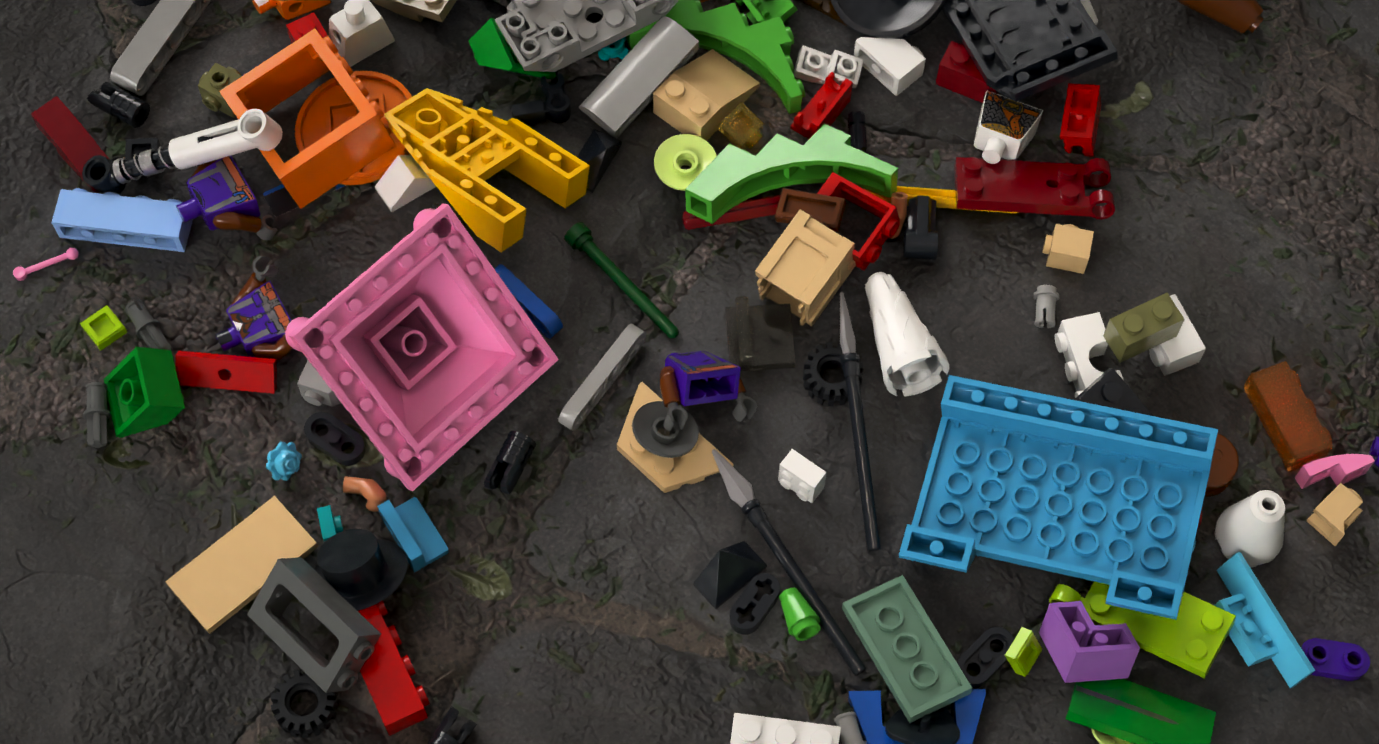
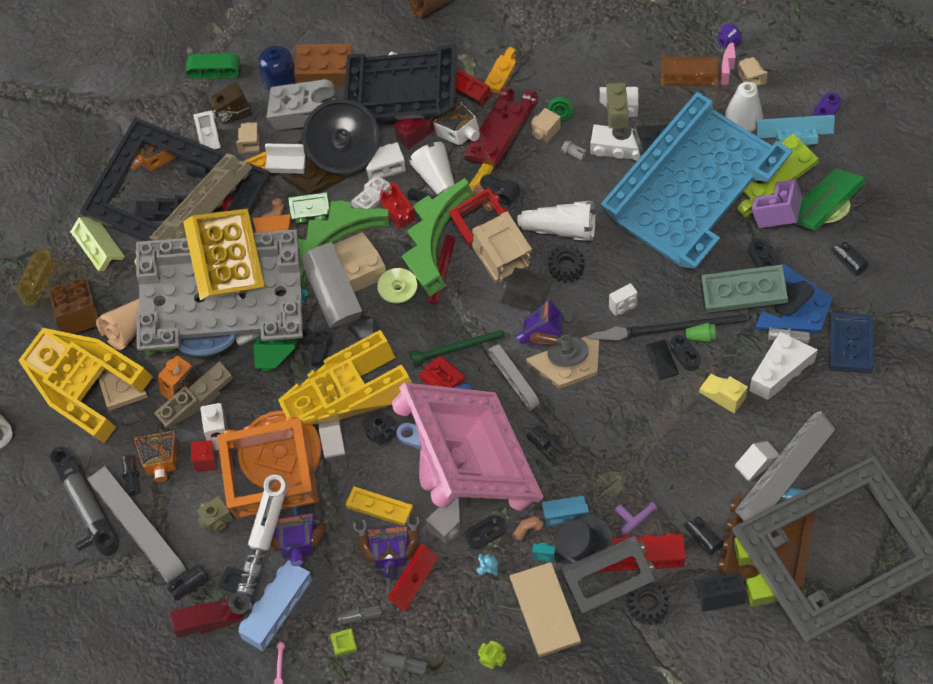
camera: 60 degrees left, 5 degrees down
green slope [103,347,185,438] -> none
clear yellow brick [718,102,764,149] -> none
reddish brown tile [775,188,846,232] -> none
black piece [840,292,881,551] -> none
lime tile [1005,627,1042,677] -> none
none -> yellow plate [345,486,413,526]
none -> white cone [409,142,455,195]
none -> red piece [418,356,466,388]
none -> lime gear [478,641,506,669]
none -> light orange hinge [484,47,516,94]
none -> green cone [548,97,573,122]
none -> medium lavender piece [615,502,657,536]
none -> light yellow arch [699,374,748,413]

